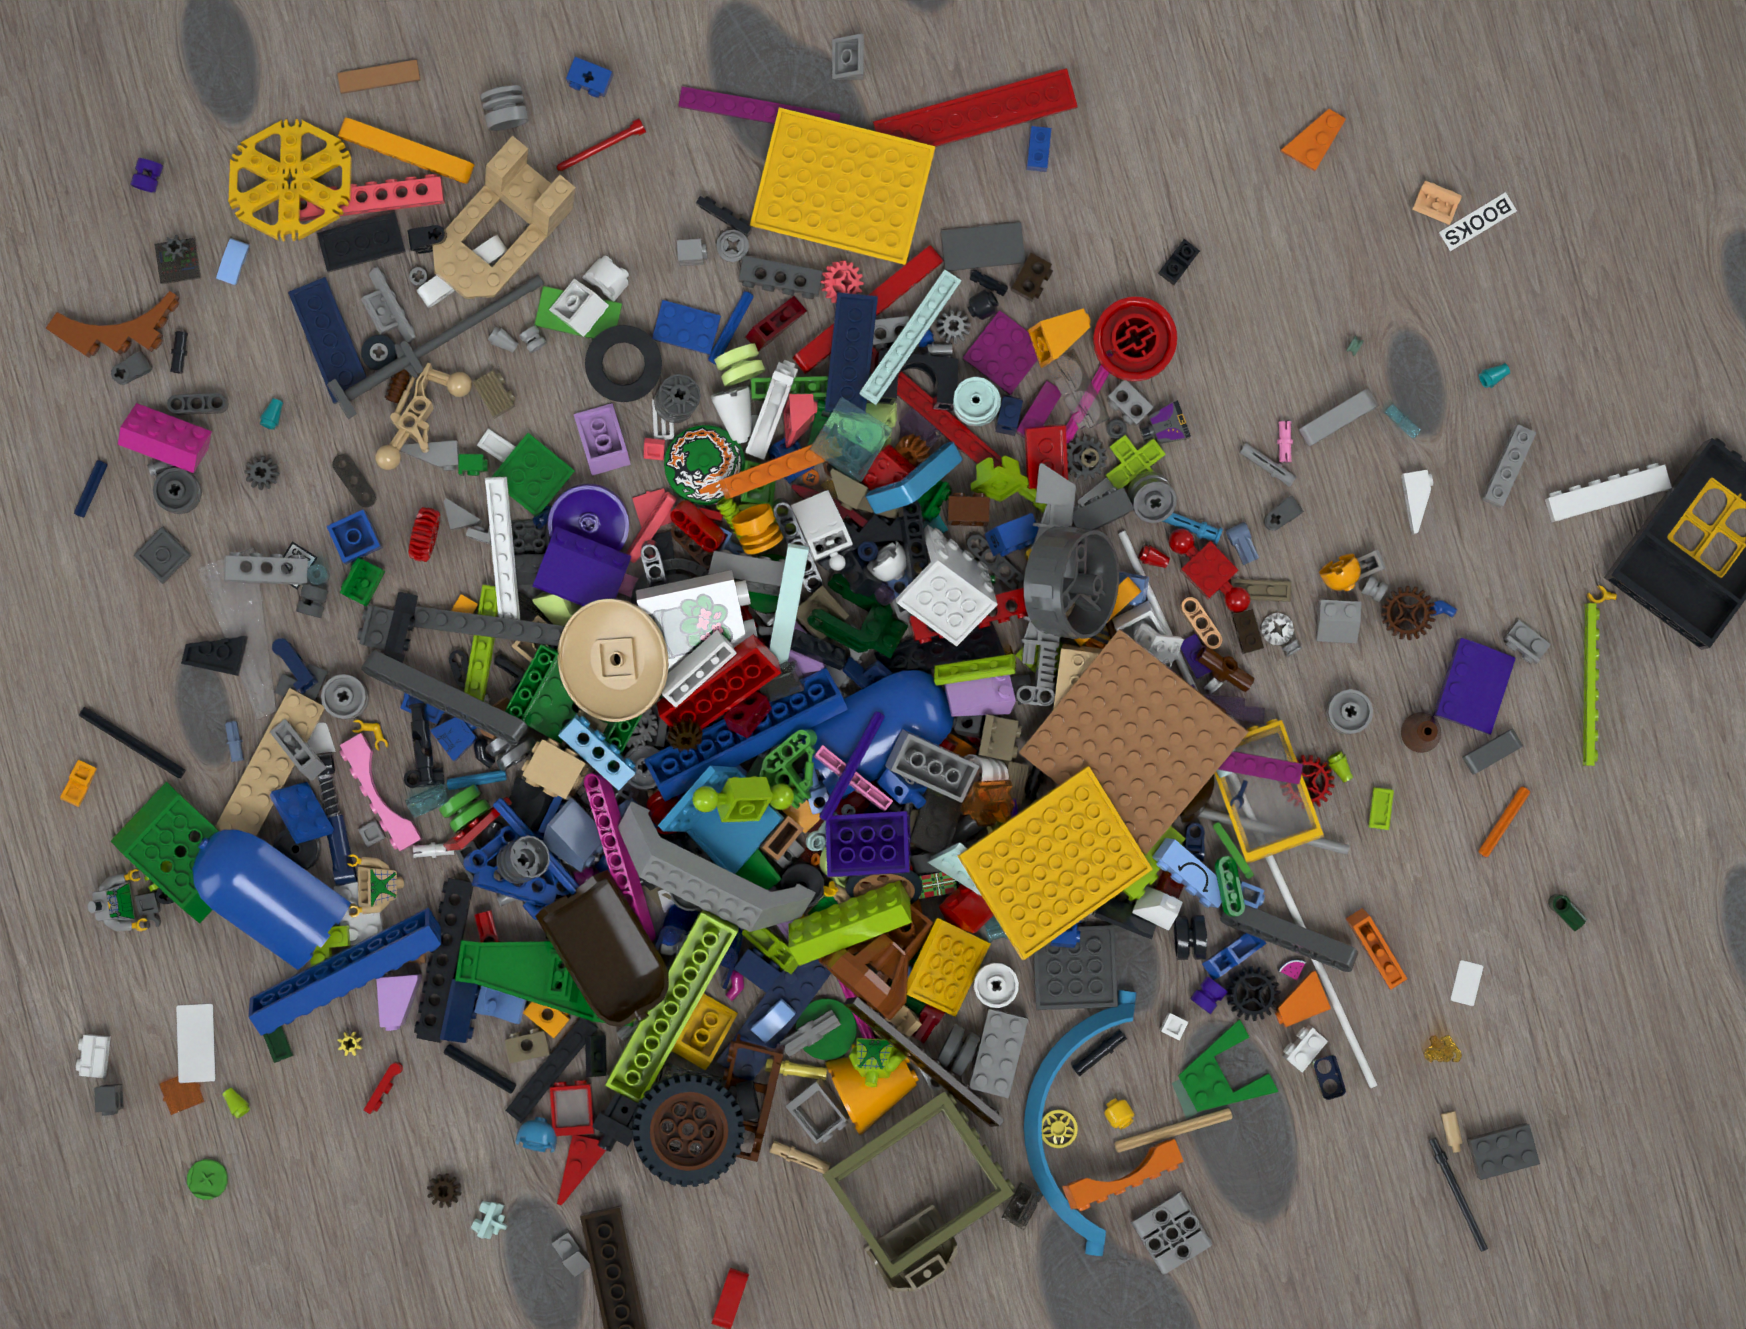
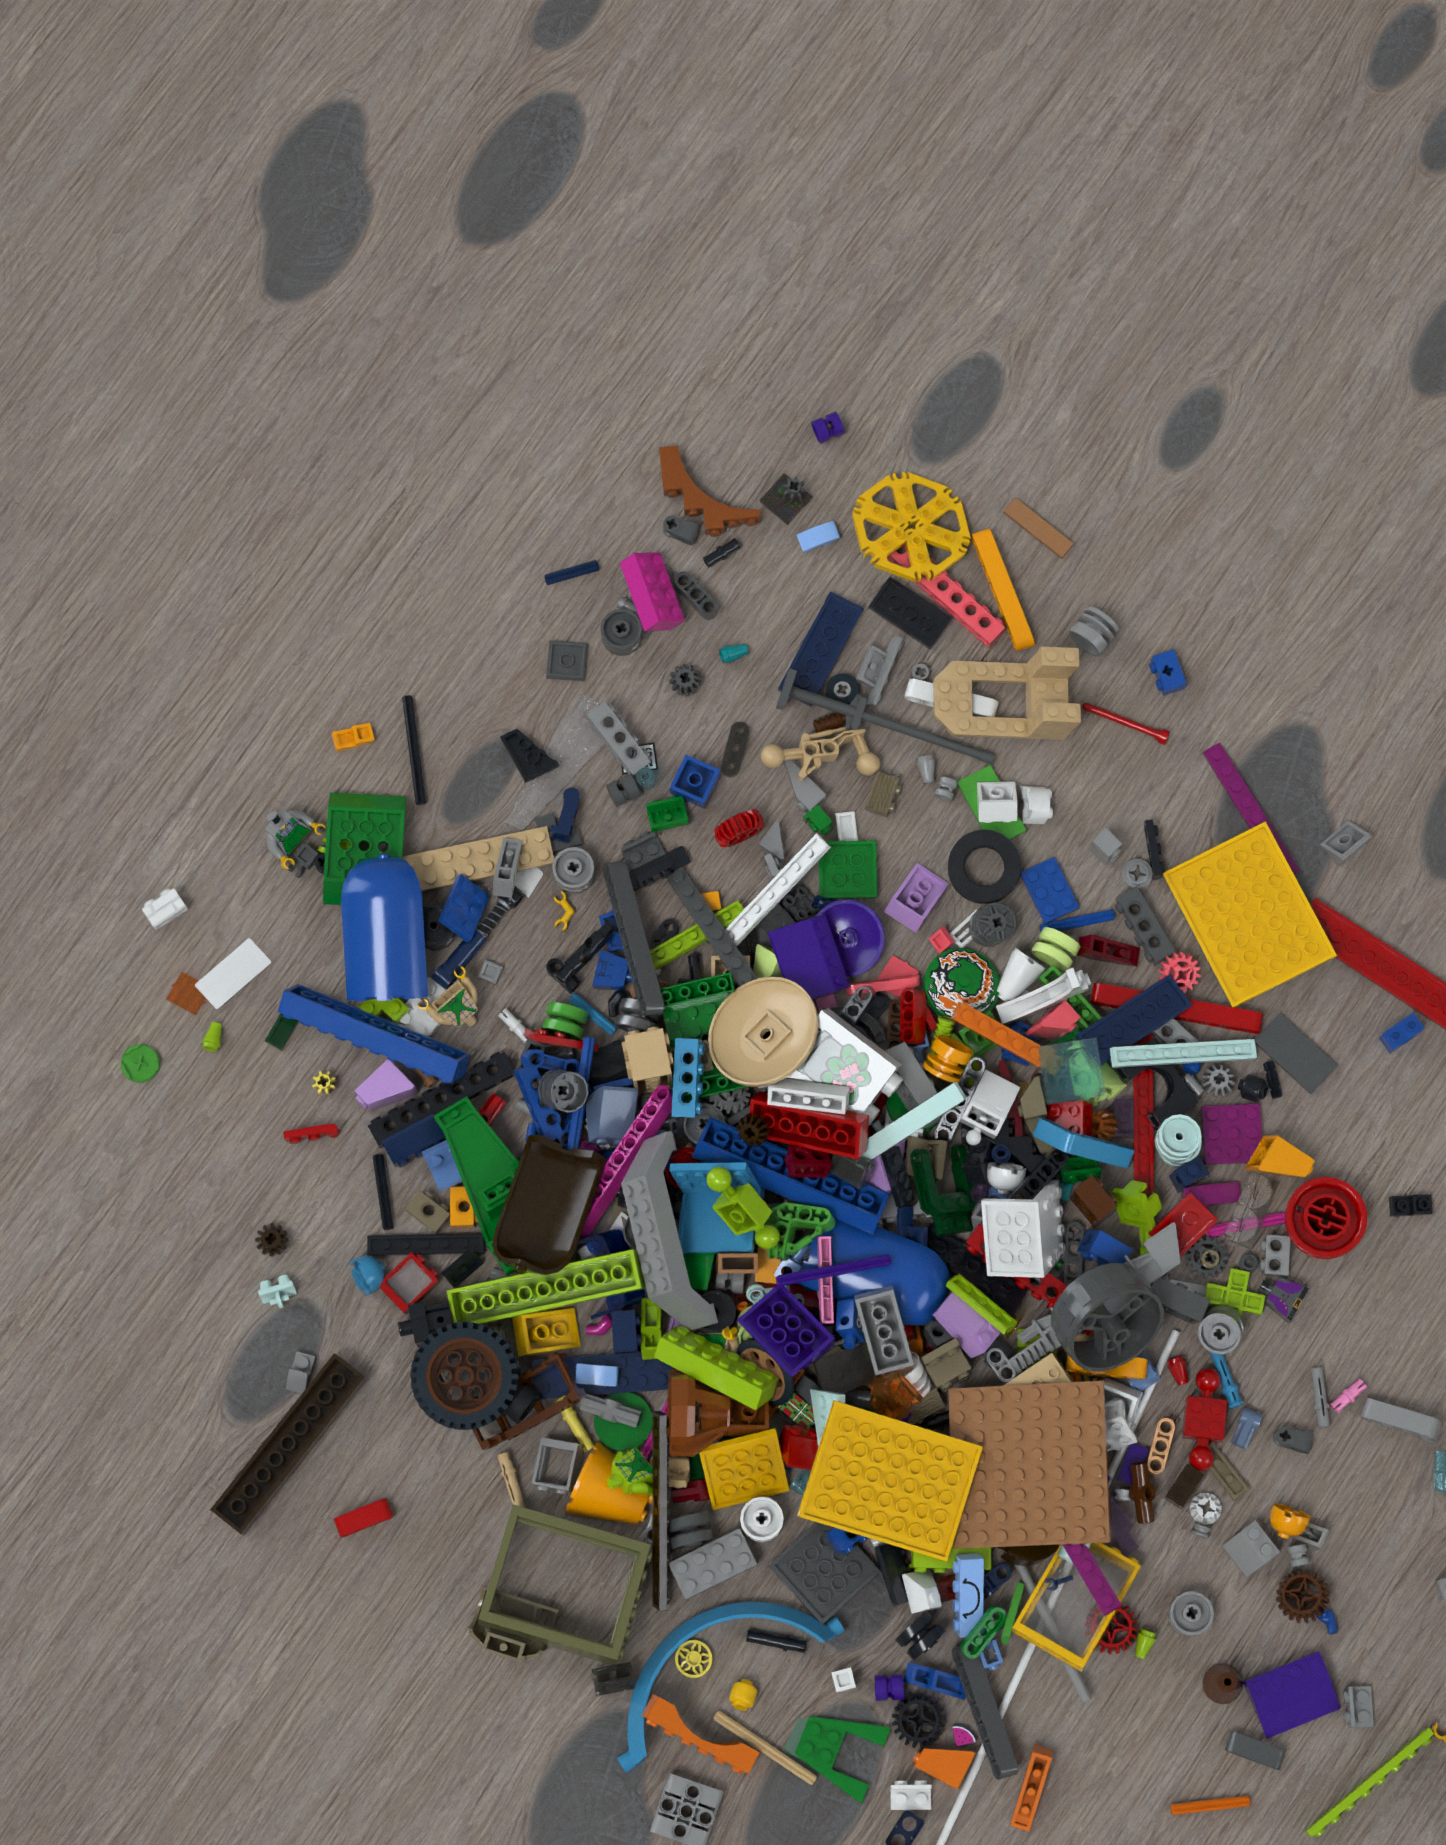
camera: 55 degrees right, 10 degrees down
dark grey brick [94,1084,124,1116] -> none
sand blue axle [225,721,244,762] -> none
bright pink arch [339,733,423,851] -> none
clear light blue plate [405,783,450,818] -> none
black piece [407,225,447,254] -> none
red wing [557,1135,606,1205] -> none
orange sticker [802,469,820,486] -> none
dark brown brick [1011,253,1053,302] -> none
lime plate [1368,787,1394,830] -> none
white slope [1401,470,1433,535] -> none

